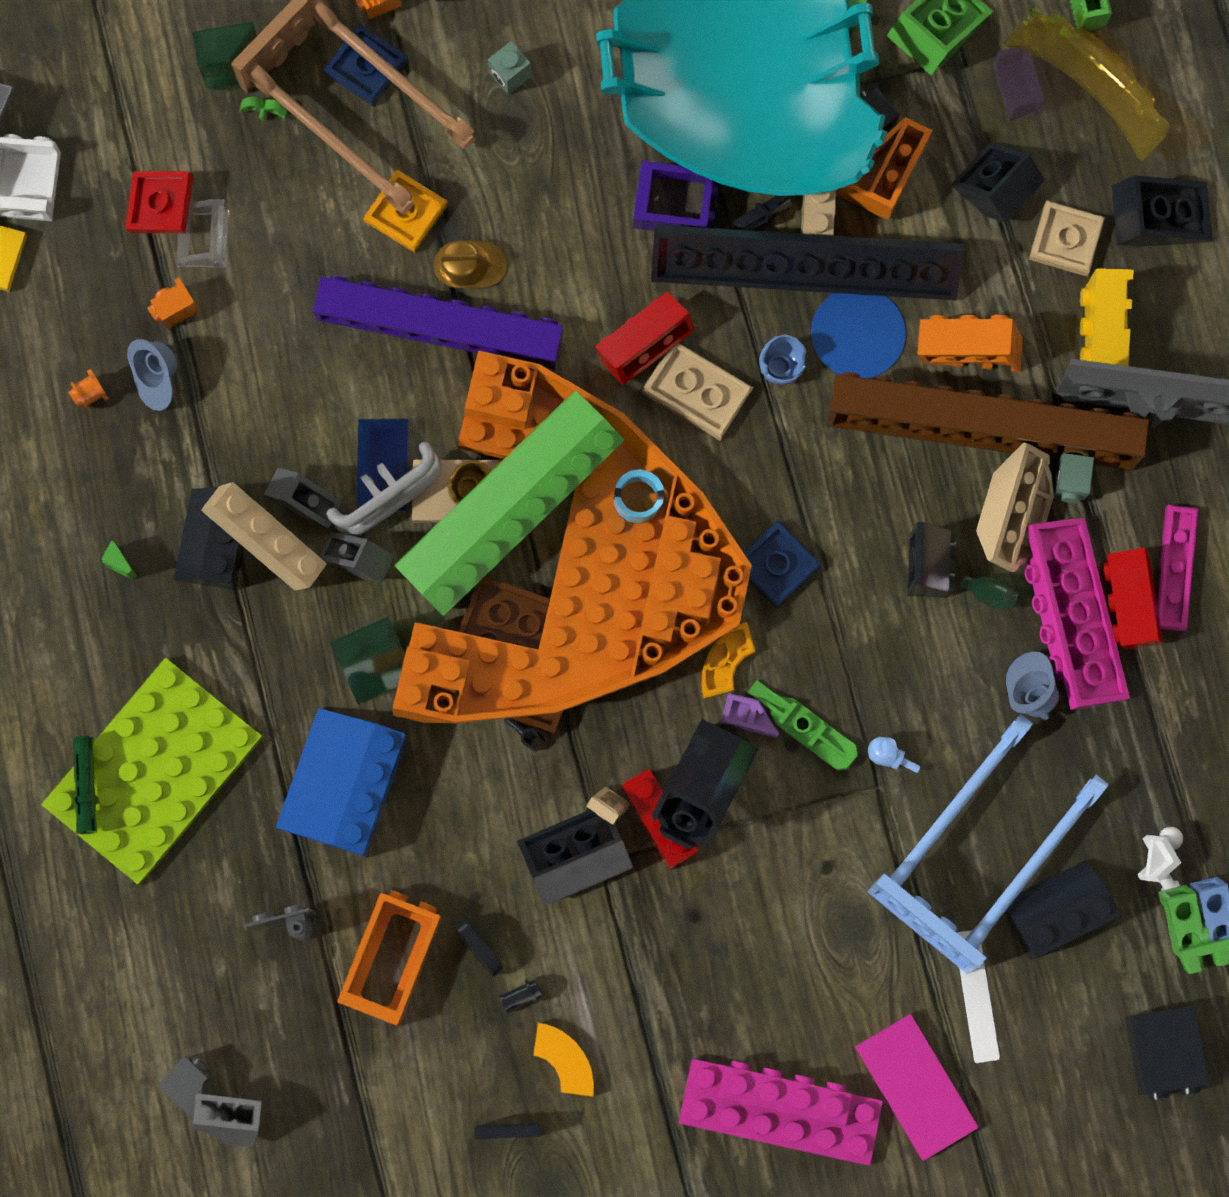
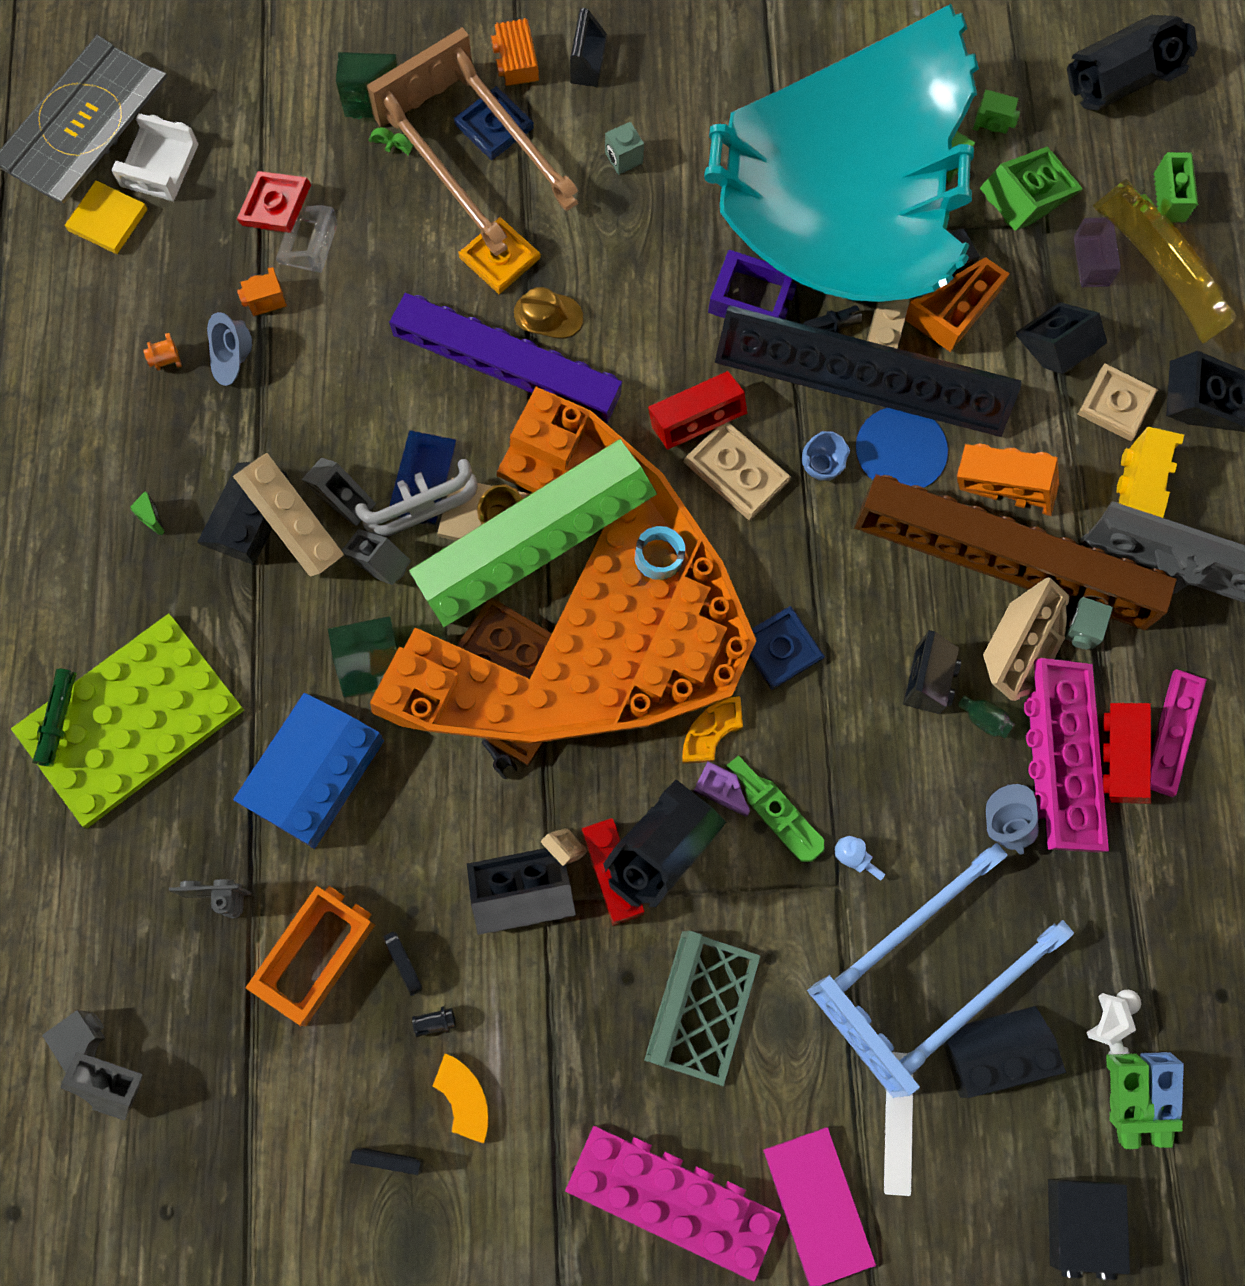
camera: 10 degrees right, 5 degrees down
none -> sand green fence [644,930,760,1086]

